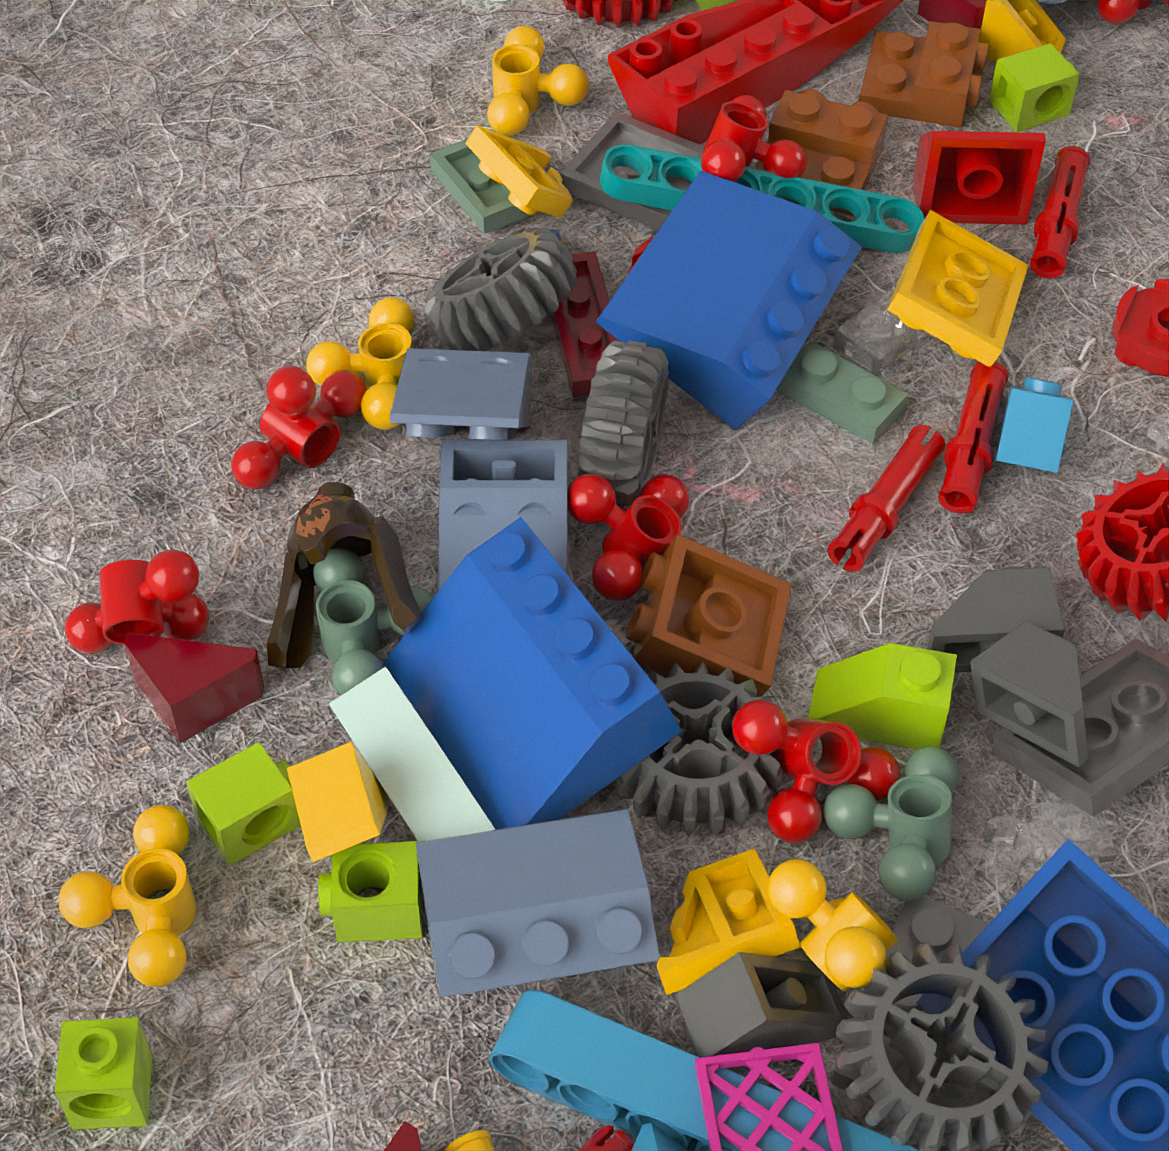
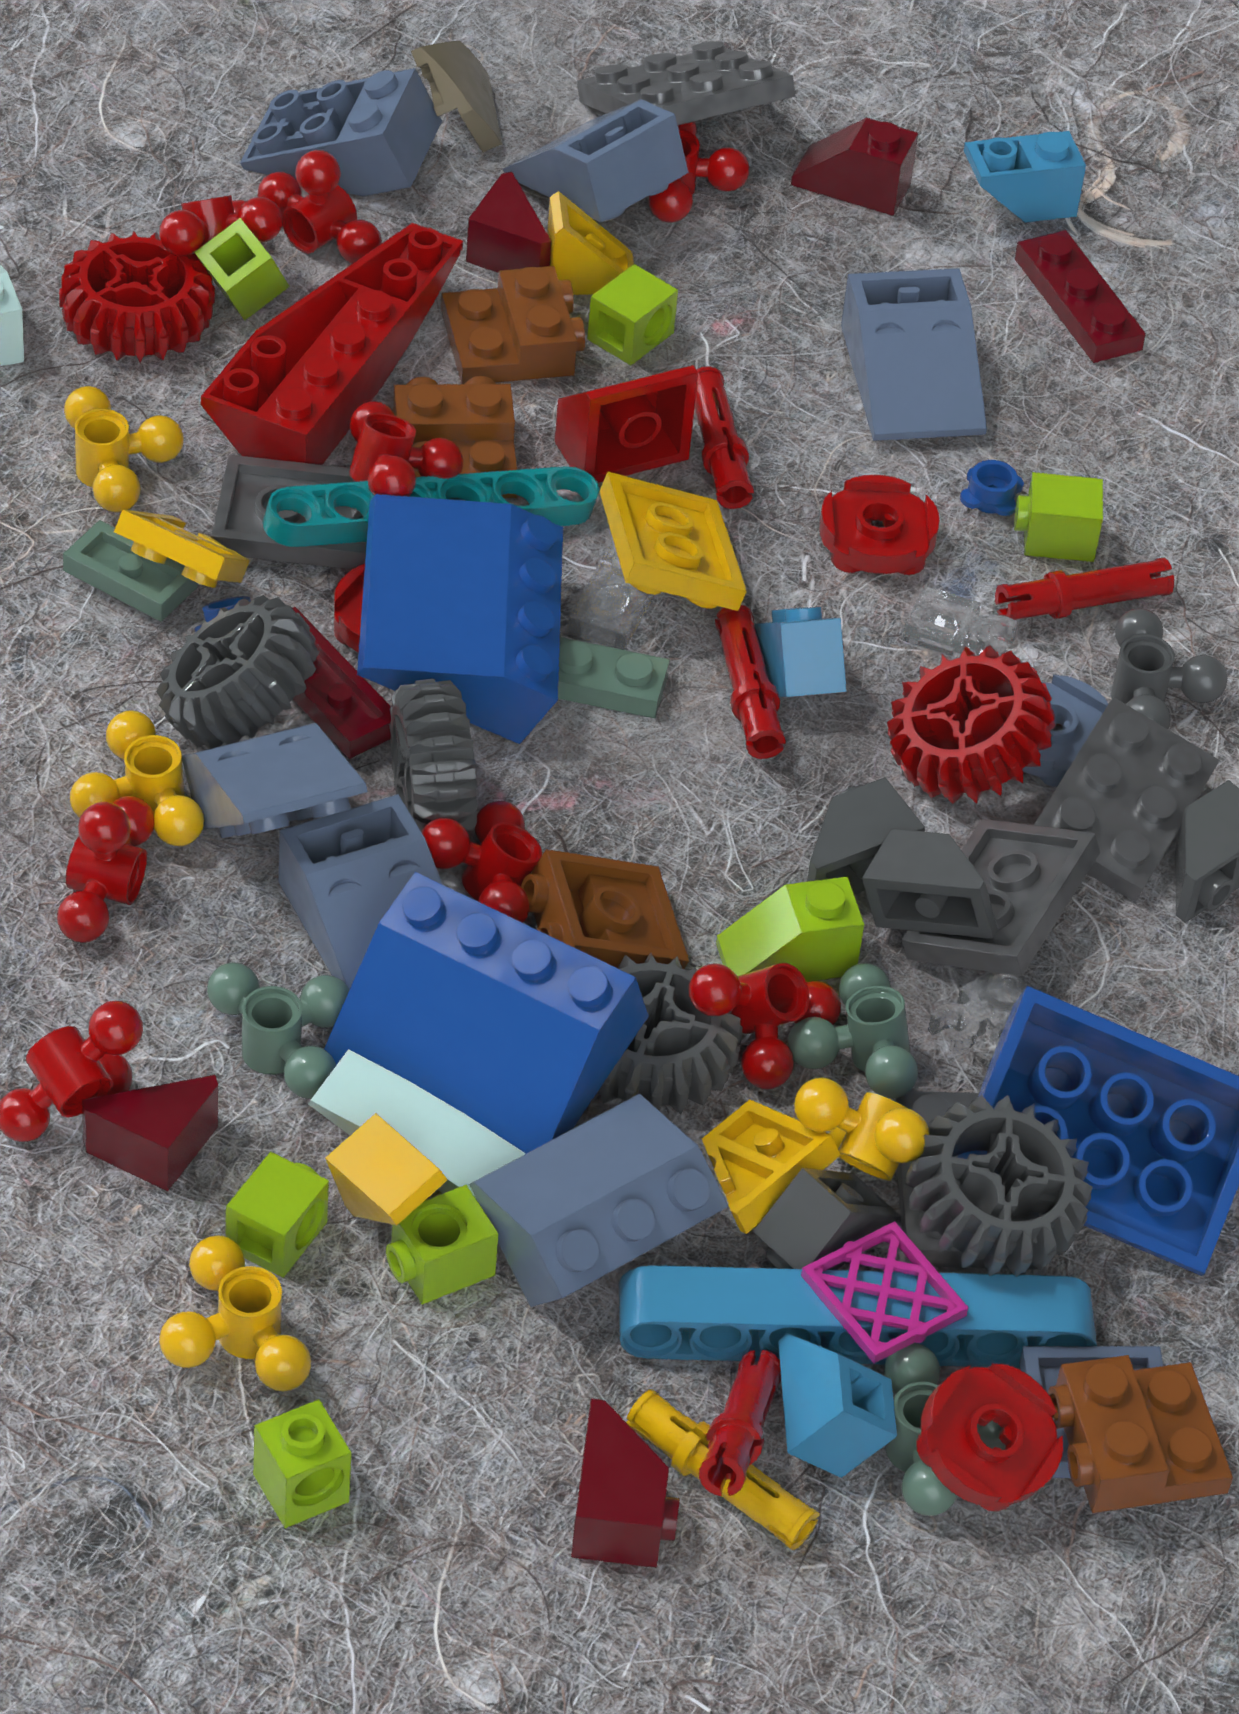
camera: 30 degrees left, 5 degrees down
dark brown piece [267,482,424,668] -> none
red pin [827,425,946,572] -> none

